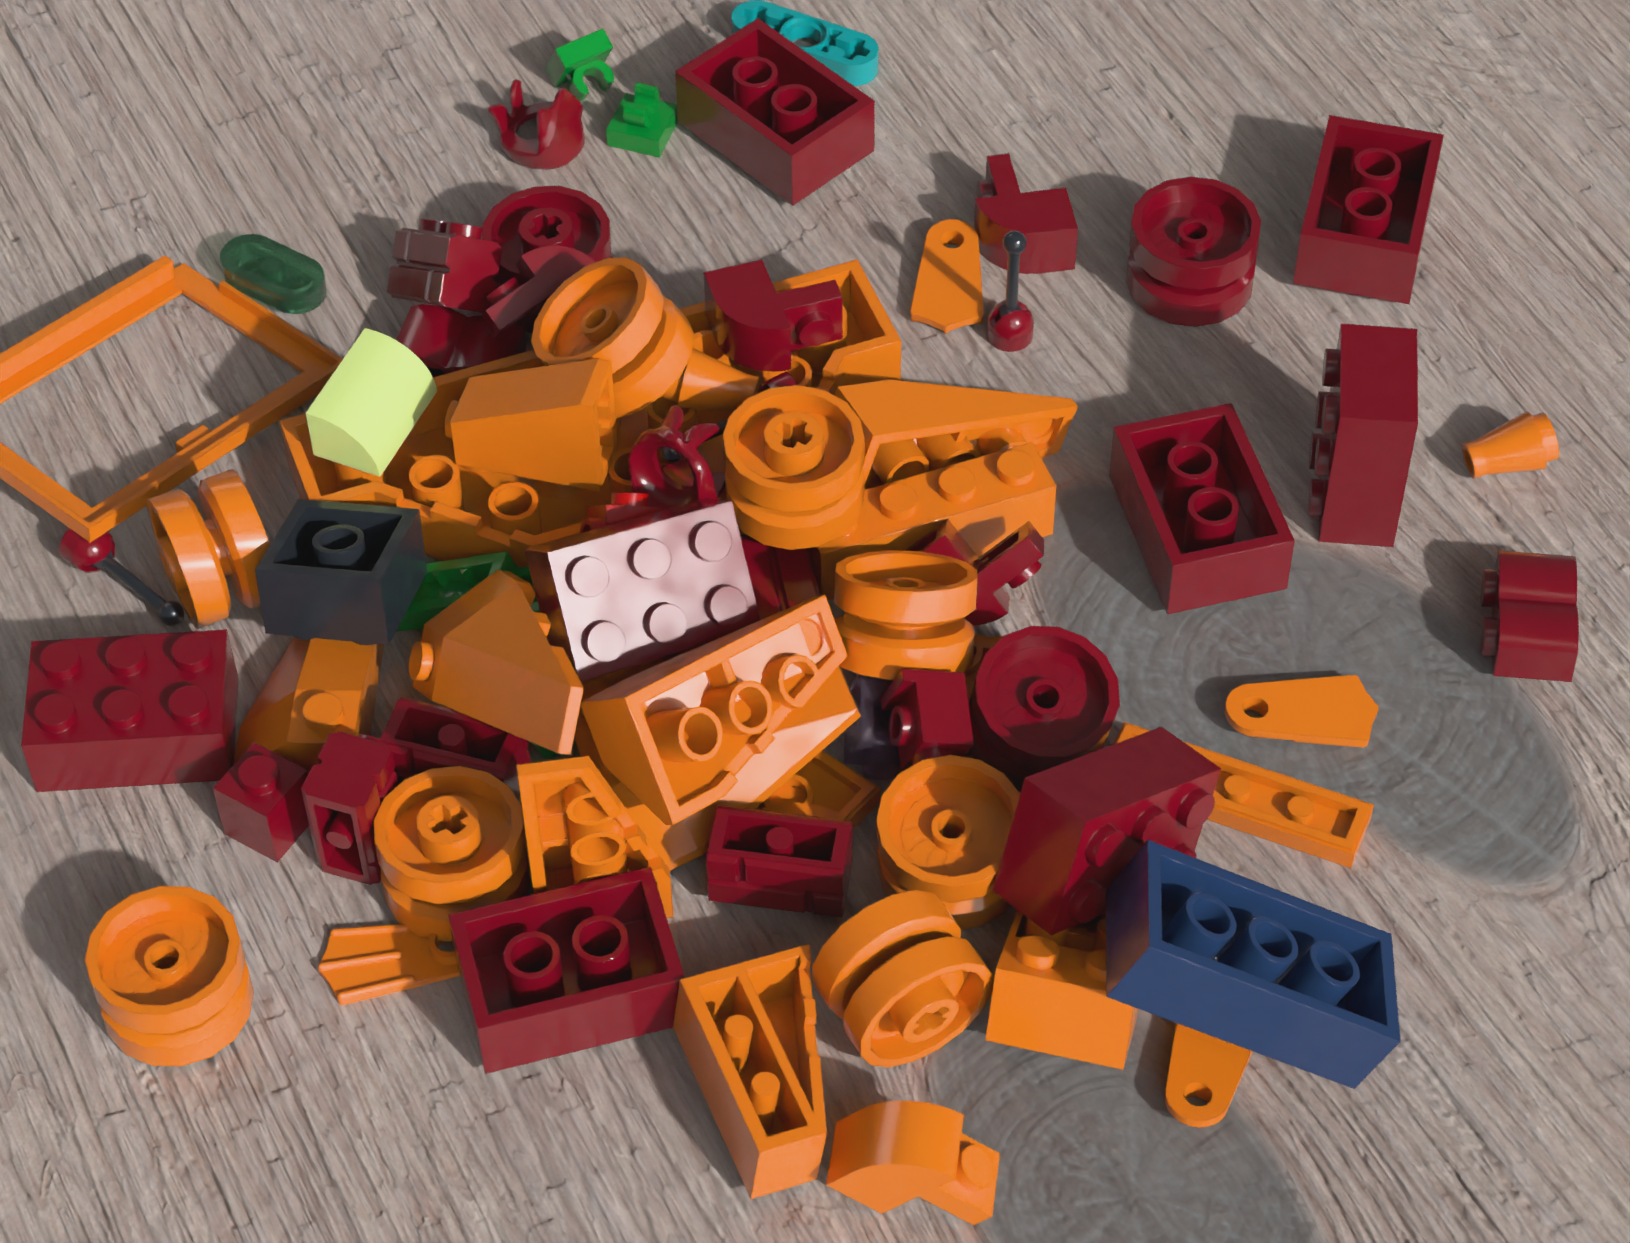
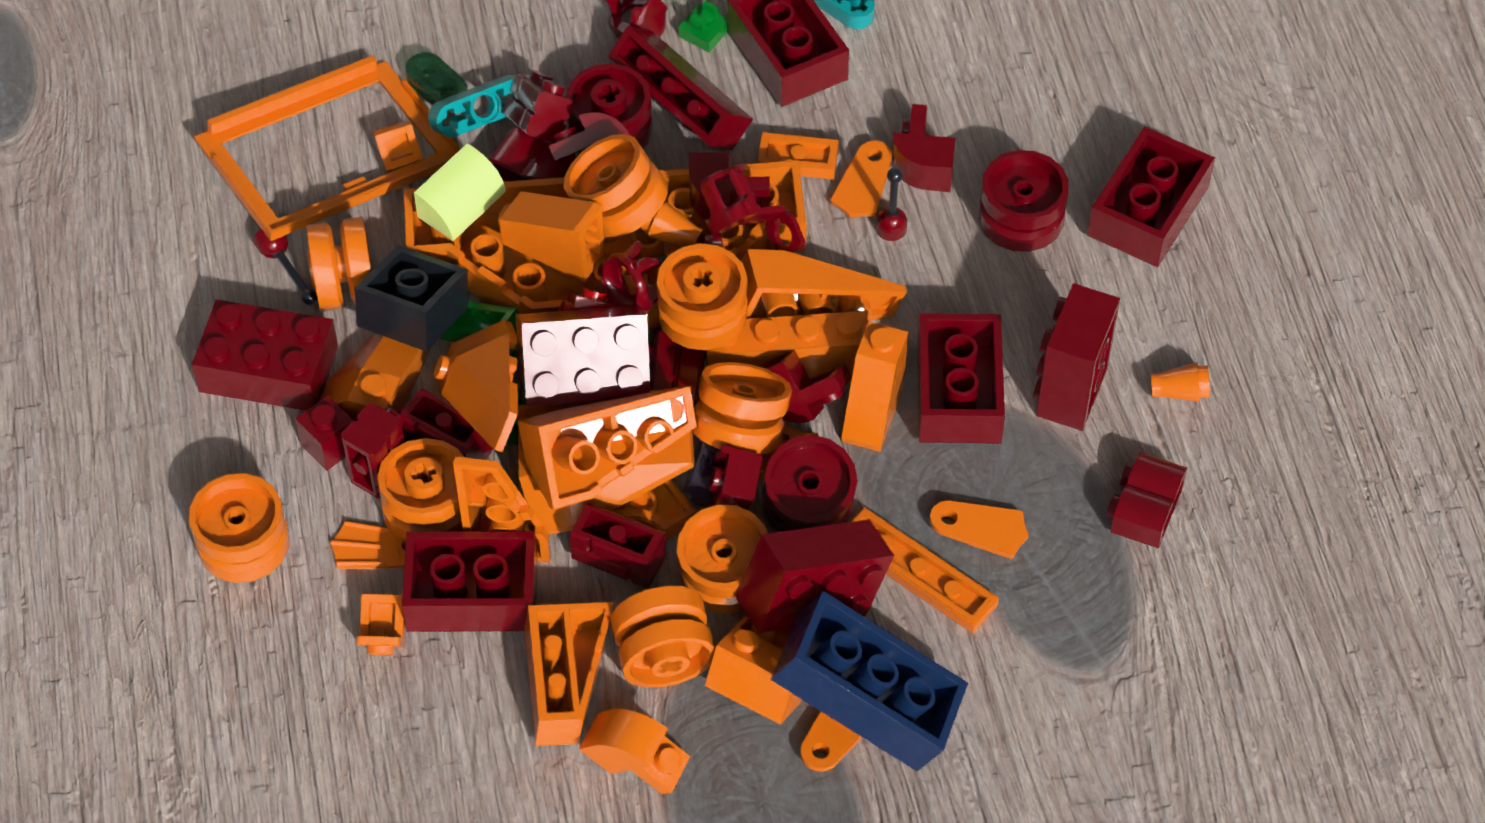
camera: 15 degrees right, 5 degrees up
none -> orange bracket [356,594,405,655]
none -> orange tile [373,120,423,171]
none -> teal beam [428,74,516,137]
none -> dark red brick [608,25,753,150]
none -> dark red piece [700,163,806,253]
none -> orange plate [757,132,839,180]
none -> orange slope [841,321,908,452]

